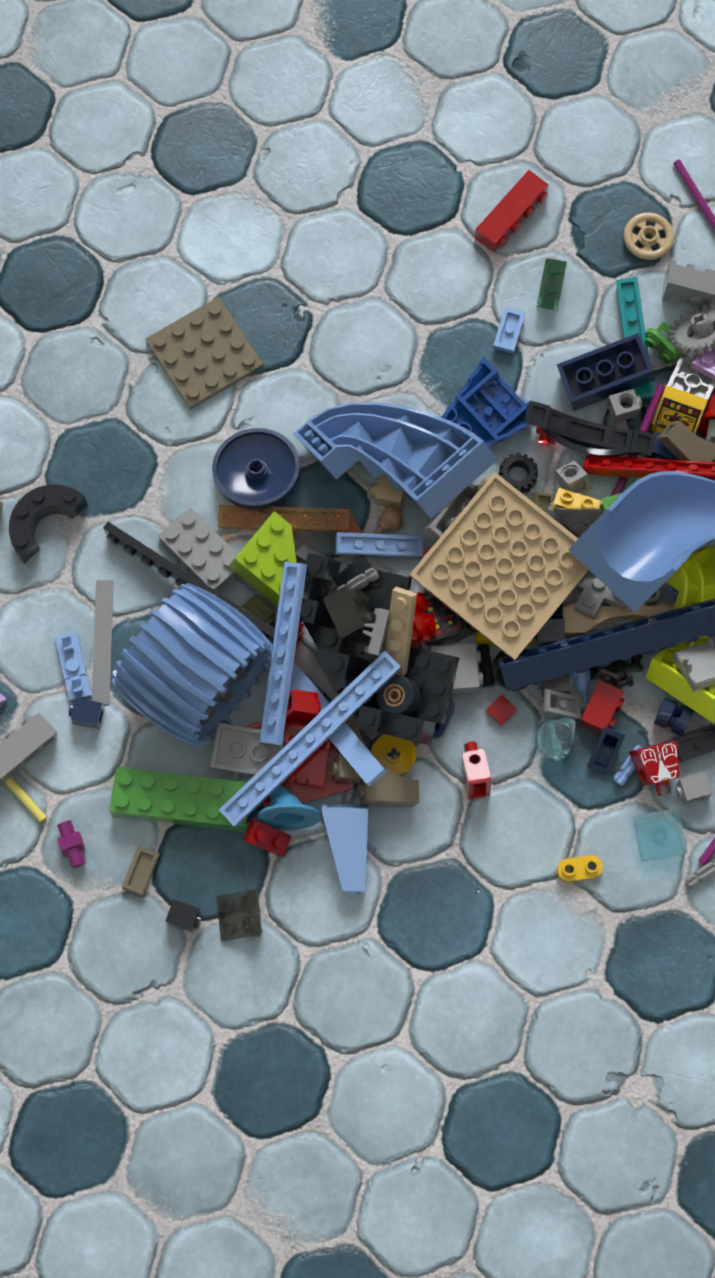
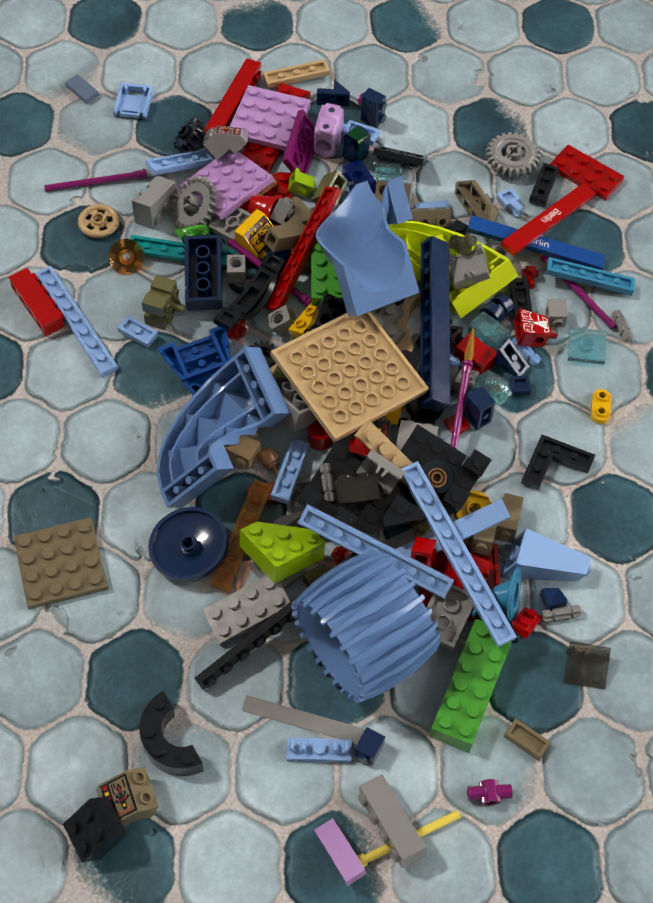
camera: 75 degrees left, 15 degrees down
black brick [165,899,203,933] -> none
torso [461,741,491,799] -> none
clear green brick [536,258,567,311] -> none
none -> light blue tile [35,266,119,378]
none -> clear orange dish [108,239,144,274]
none -> olive brick [142,275,185,330]
none -> magenta piece [450,328,474,449]
none -> dark blue brick [463,386,496,431]
none -> clear light blue brick [468,311,511,352]
none -> dark blue plate [509,375,531,396]
none -> black plate [521,434,595,490]
none -> dark blue slope [540,588,568,611]
none -> light grey axle [541,605,581,622]

